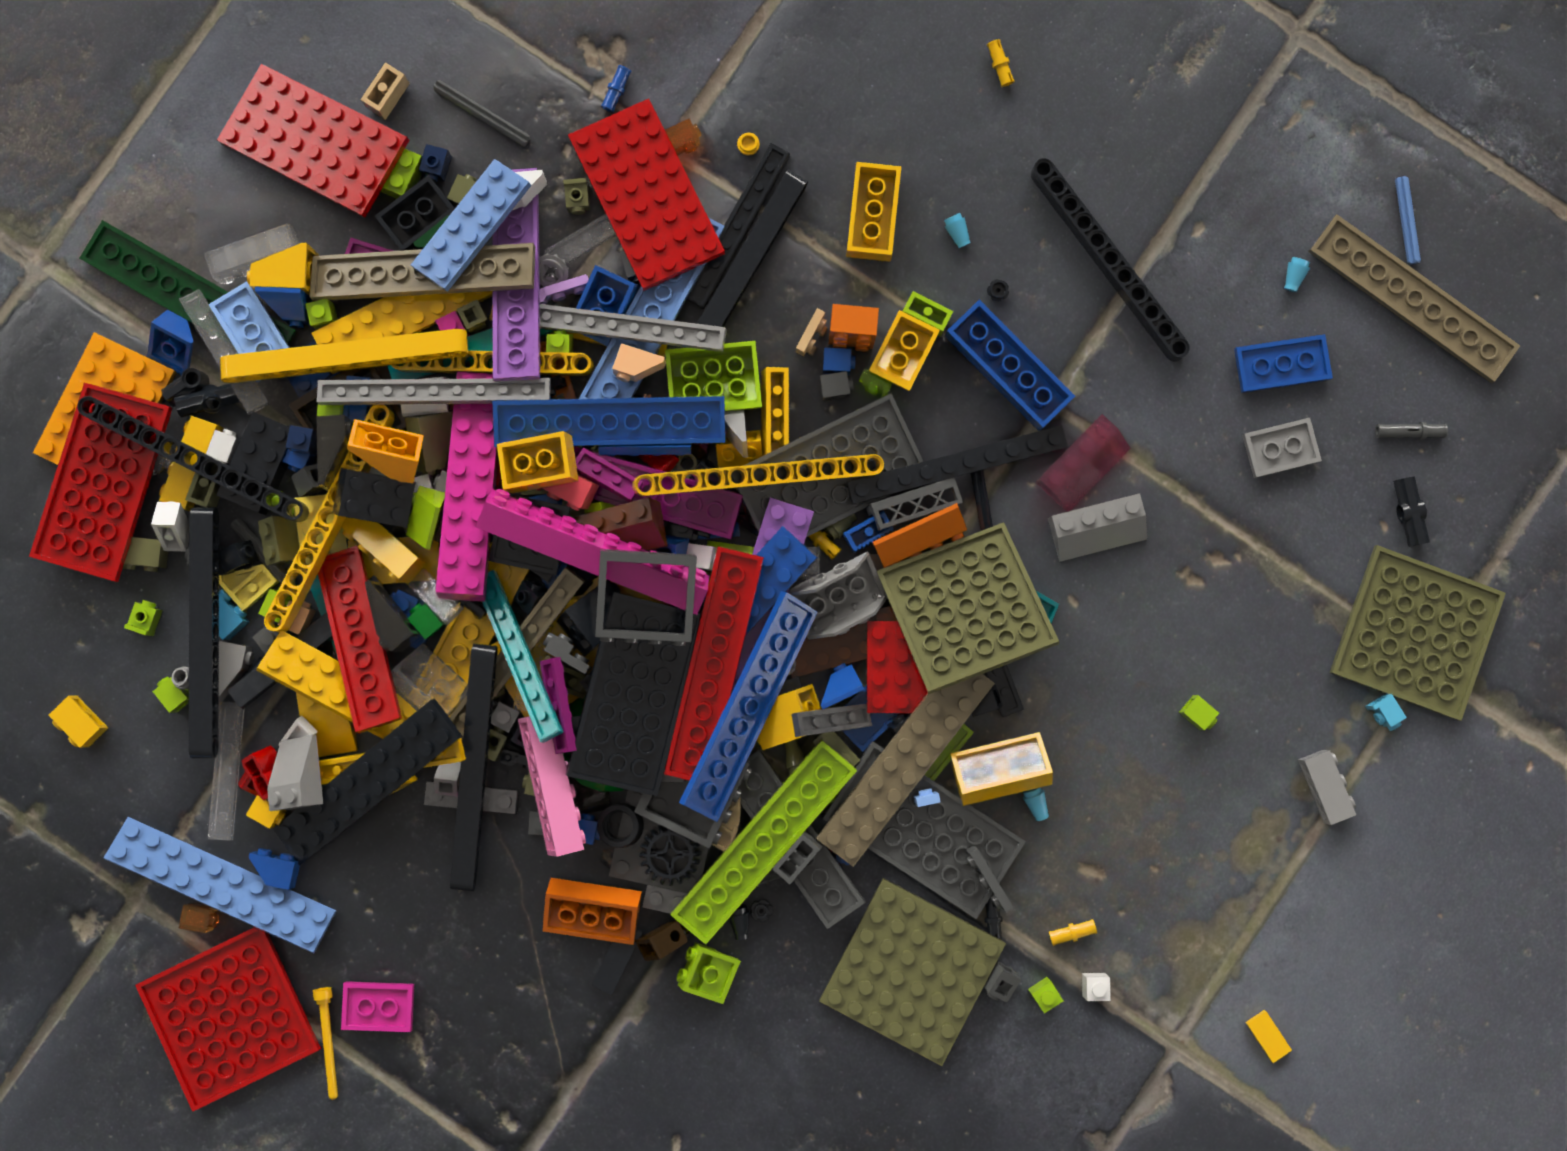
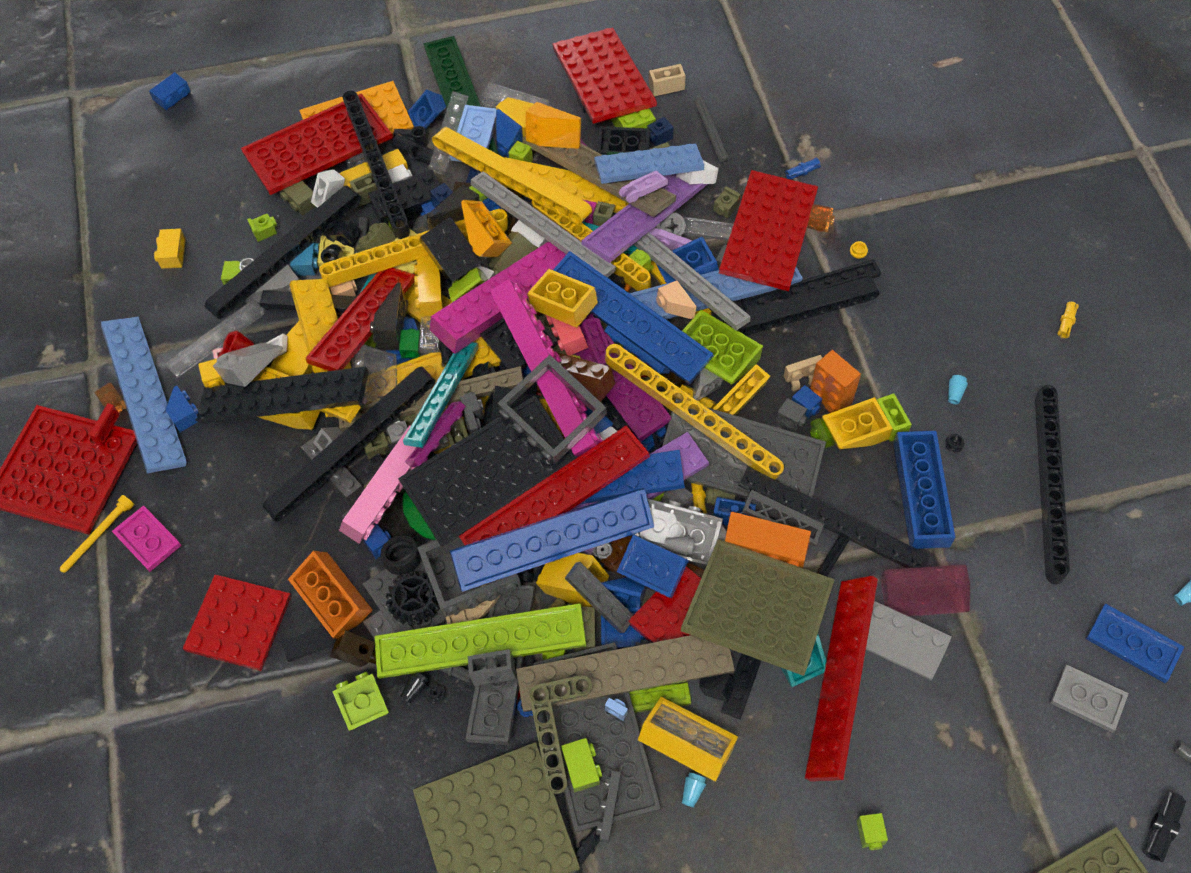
camera: 45 degrees right, 25 degrees down
yellow brick [846,162,901,262] -> none
none -> red tile [89,403,120,446]
none -> red plate [183,575,291,671]
none -> black brick [321,244,343,263]
none -> light orange slope [525,102,581,149]
none -> olive beam [530,675,592,794]
none -> lime brick [561,738,602,793]
none -> blue plate [617,534,689,598]
none -> lavender hinge [619,171,668,203]
none -> light grey cone [665,536,695,556]
none -> red plate [805,576,878,782]

